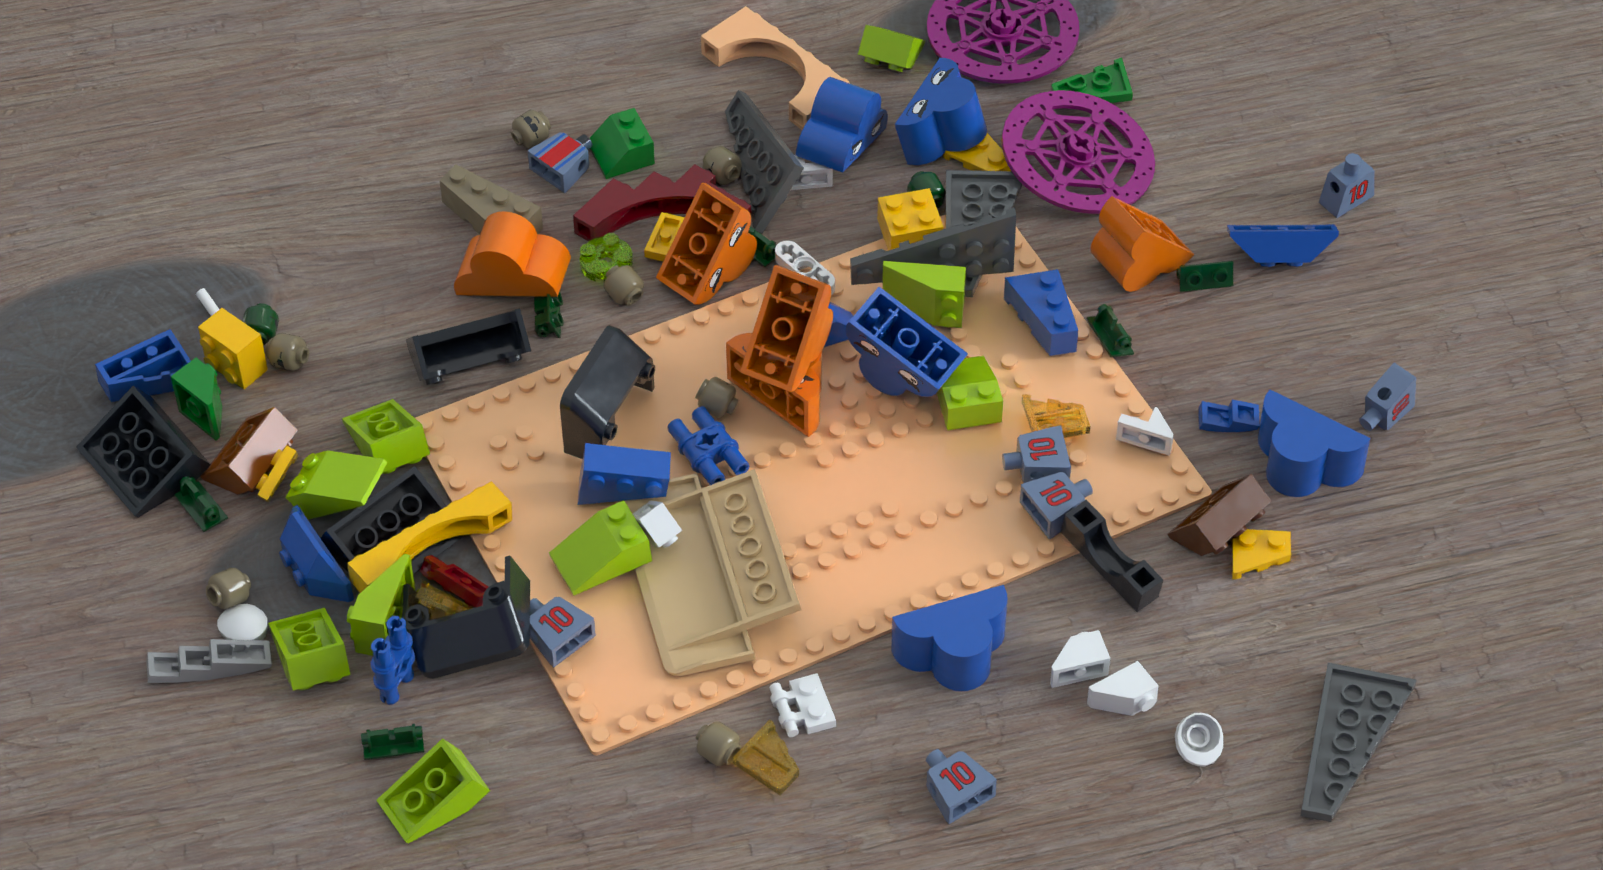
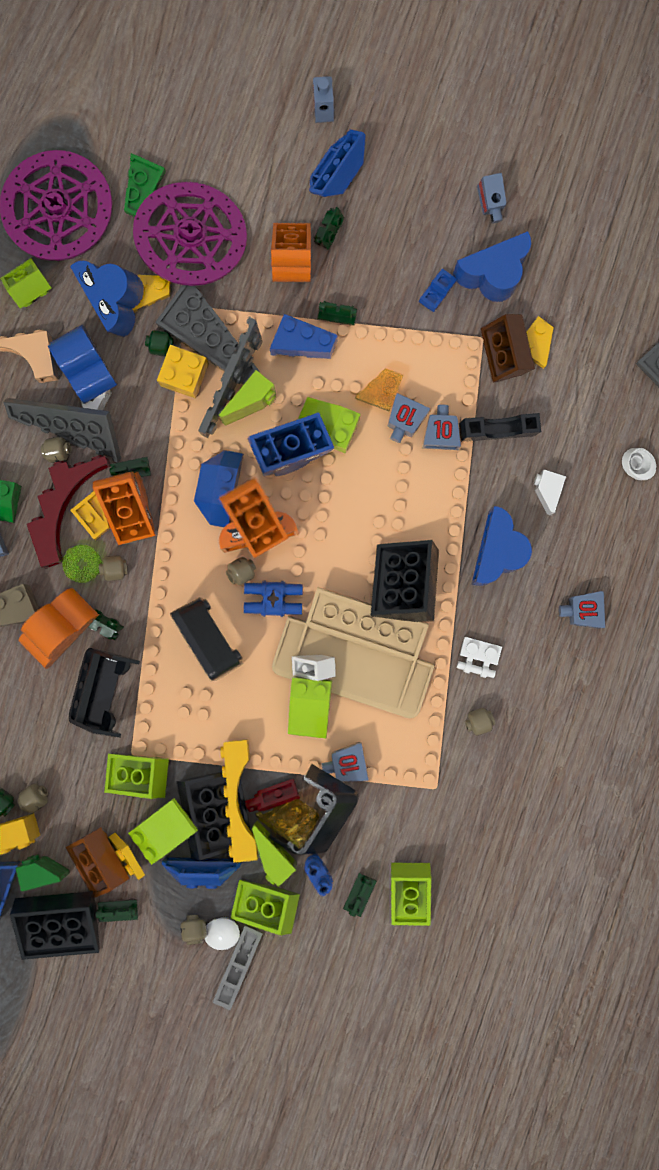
camera: 55 degrees left, 35 degrees up
blue wedge [578,443,671,505] -> none
clear yellow wing [733,719,799,796] -> none
white beam [775,241,835,296] -> none
white slope [1087,661,1159,716] -> none
white slope [1116,407,1173,456] -> none
none -> black slope [370,540,439,622]

